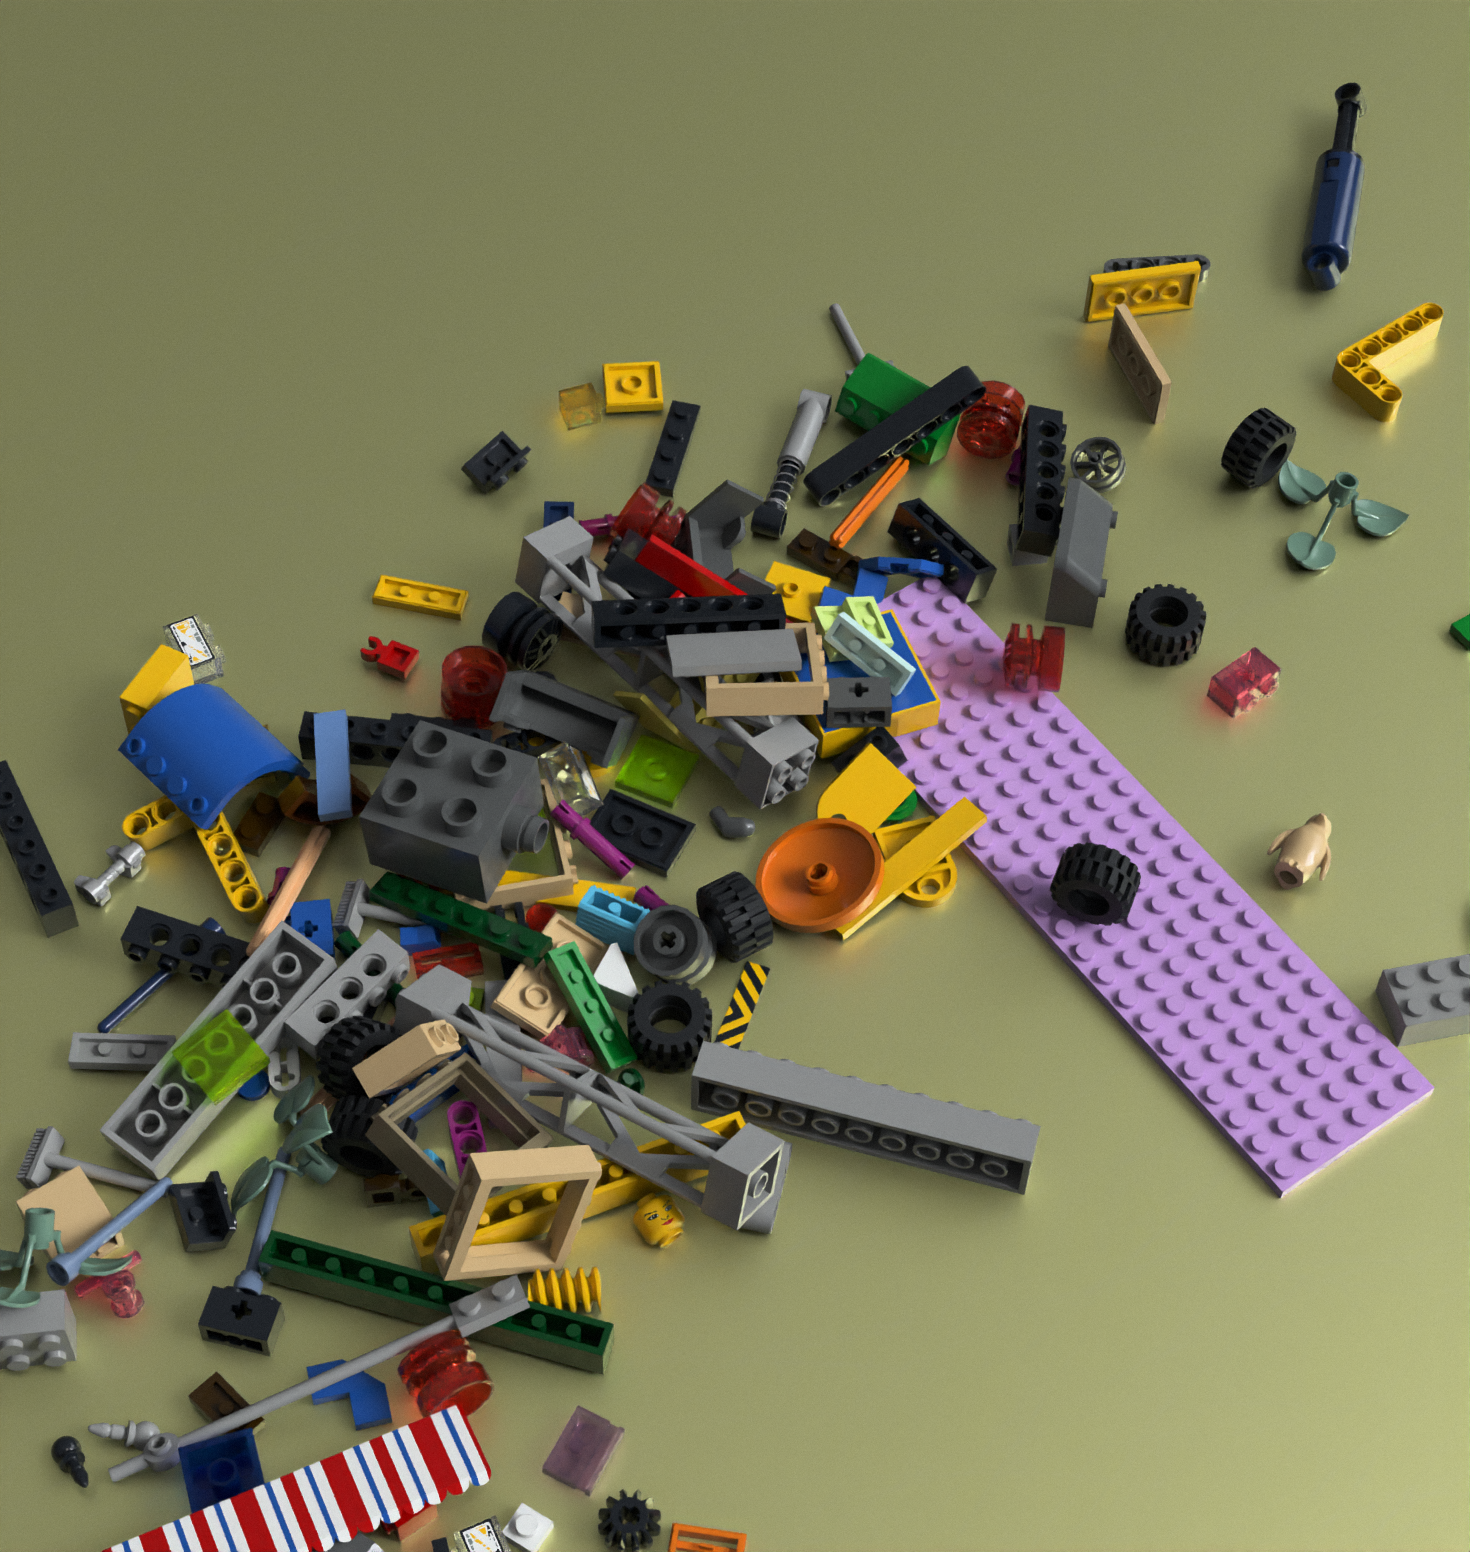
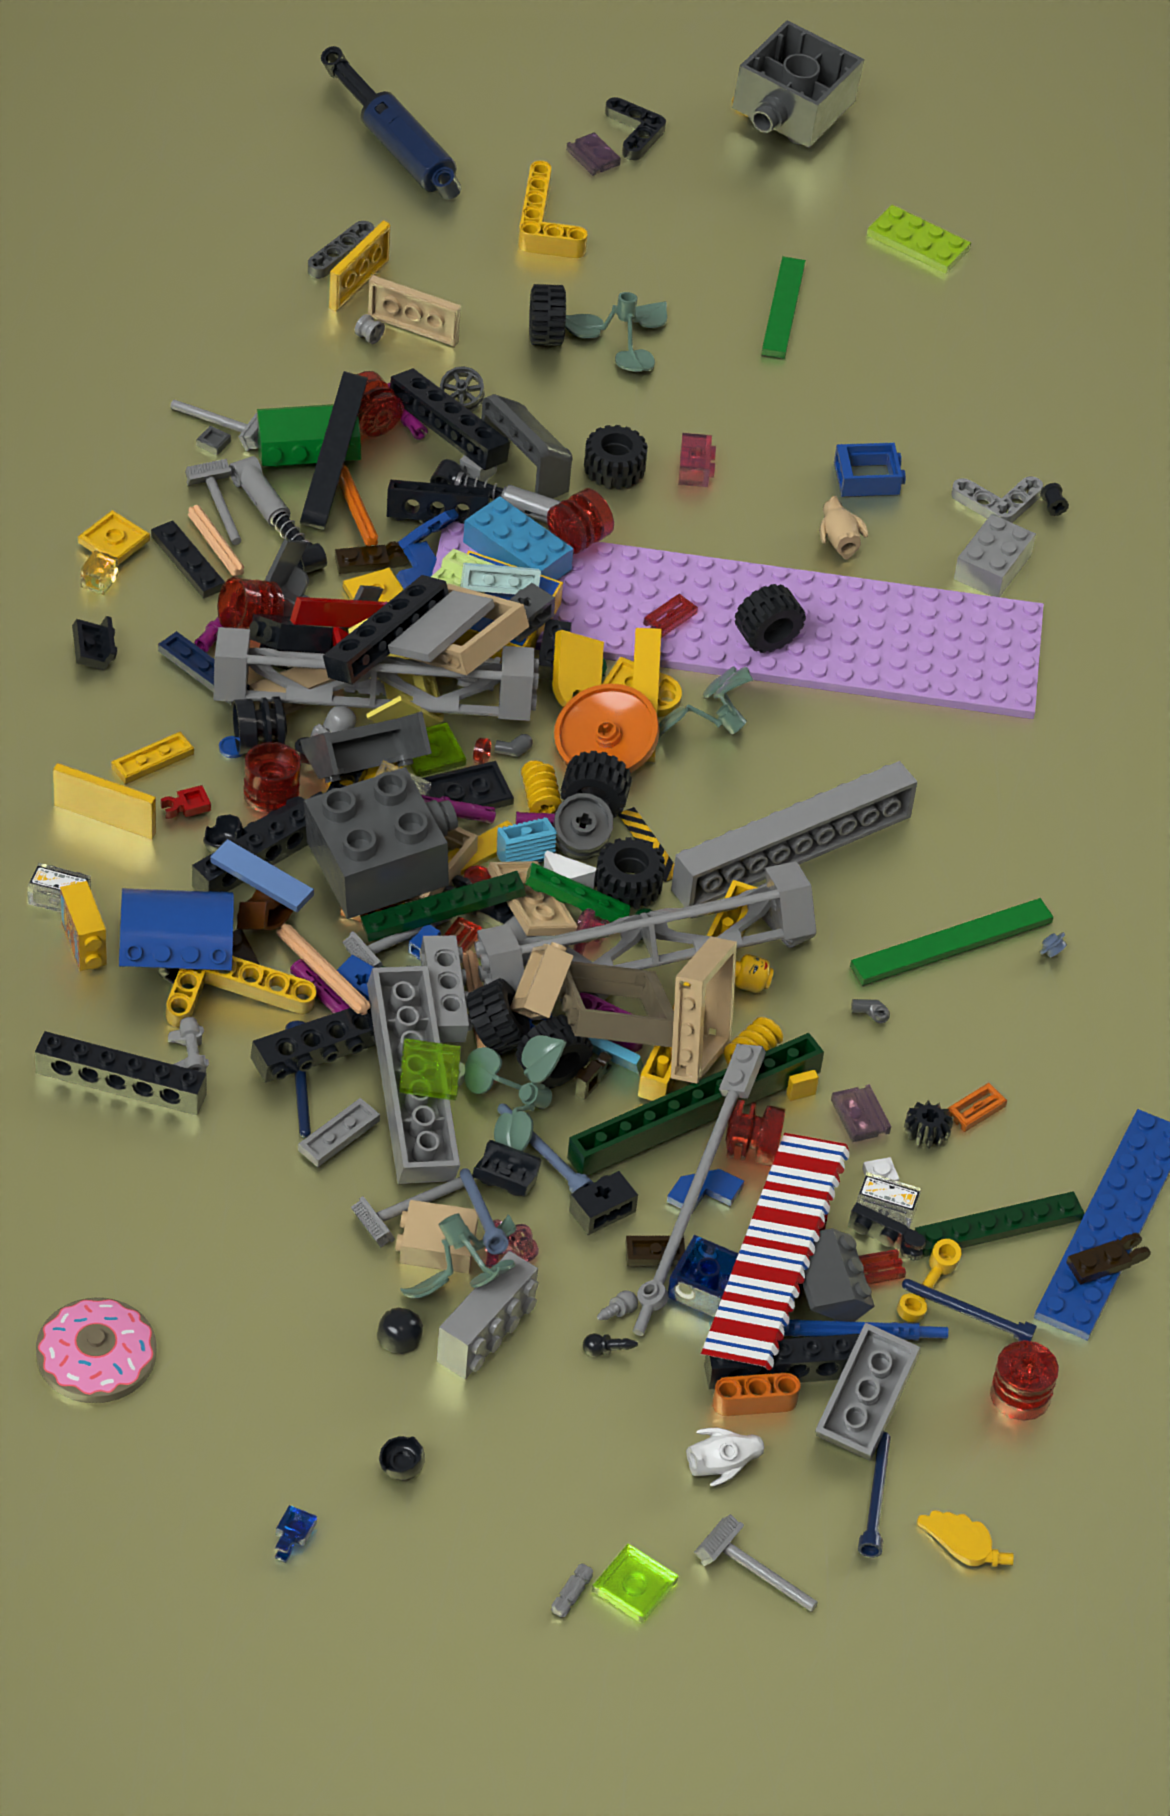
camera: 50 degrees left, 5 degrees down
none -> yellow tile [53,763,156,839]
none -> light grey piece [185,459,241,545]
none -> light nougat axle [188,505,244,577]
none -> dark grey tile [196,426,231,455]
none -> black hair [203,814,244,853]
none -> light grey piece [310,706,356,737]
none -> light grey wheel [355,314,385,344]
none -> piece [430,459,589,536]
none -> dark azure brick [463,496,574,580]
none -> clear red tile [473,737,491,764]
none -> yellow piece [521,760,562,813]
none -> clear red tile [643,594,698,638]
none -> sand green plant [657,666,753,744]
none -> yellow tile [786,1070,819,1101]
none -> blue window [834,443,906,497]
none -> green tile [850,898,1053,986]
none -> dark grey arm [851,999,890,1023]
none -> sand blue plate [1040,932,1067,958]

